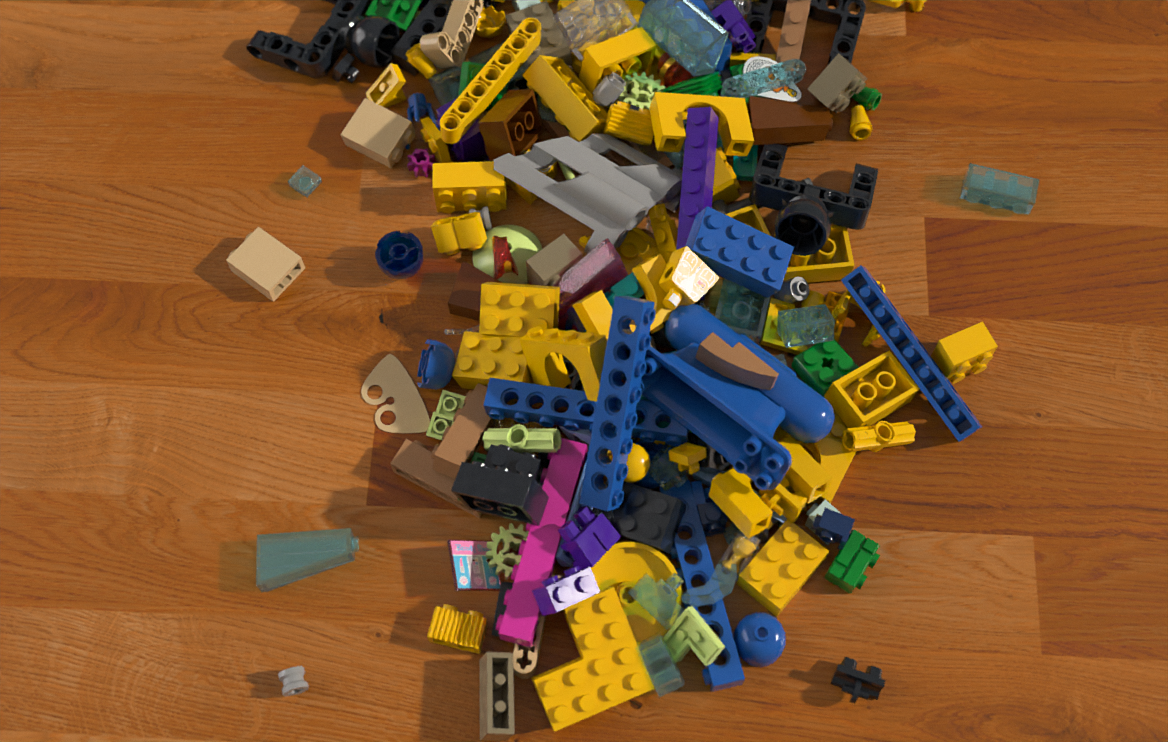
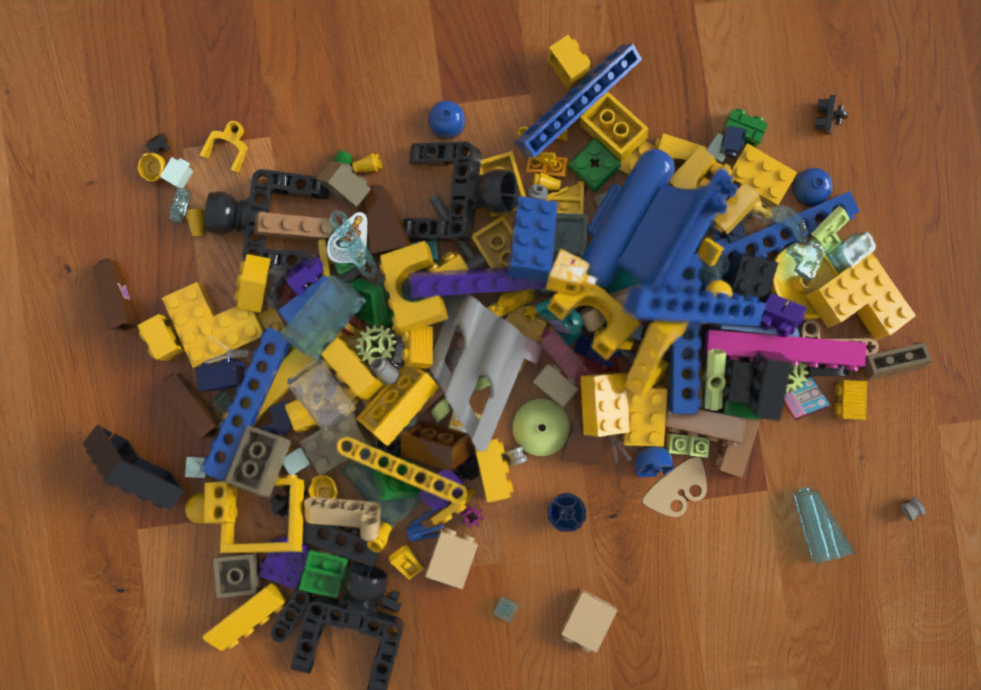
camera: 100 degrees left, 20 degrees up
yellow brick [431,212,487,255] -> none
clear red piece [492,236,519,280] -> none
brick [532,565,600,616] -> none
medium nougat slope [695,332,779,390] -> none
clear light blue brick [777,304,835,348] -> none
yellow piece [842,421,916,452] -> none
clear light blue brick [960,163,1040,215] -> none
none -> blue cylinder [428,100,465,140]

